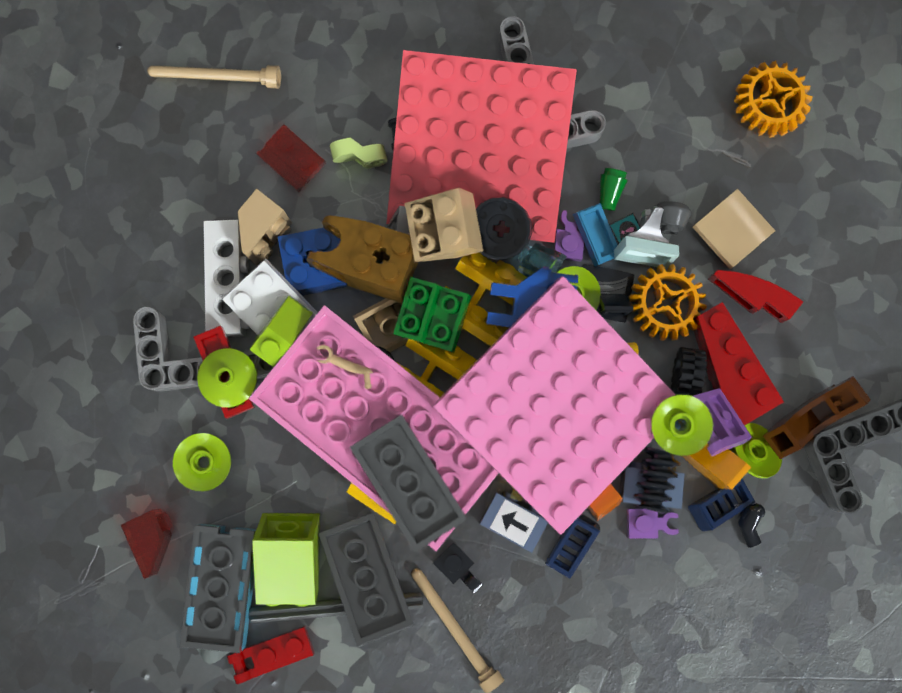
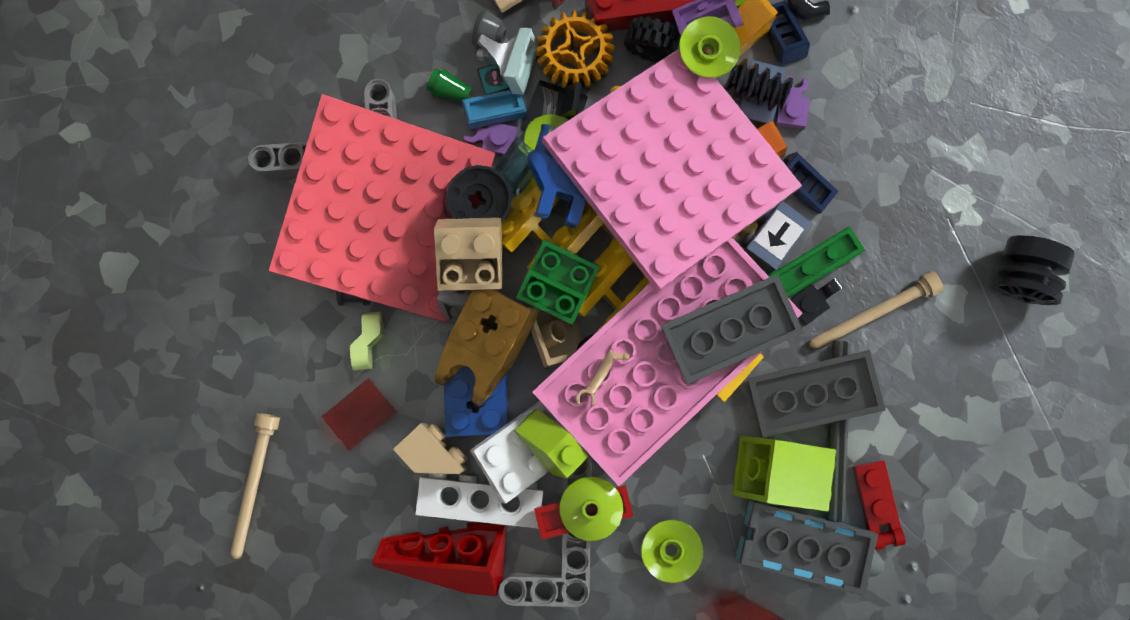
camera: 80 degrees left, 0 degrees up
none -> red wedge [372,522,507,596]
none -> green tile [768,226,866,298]

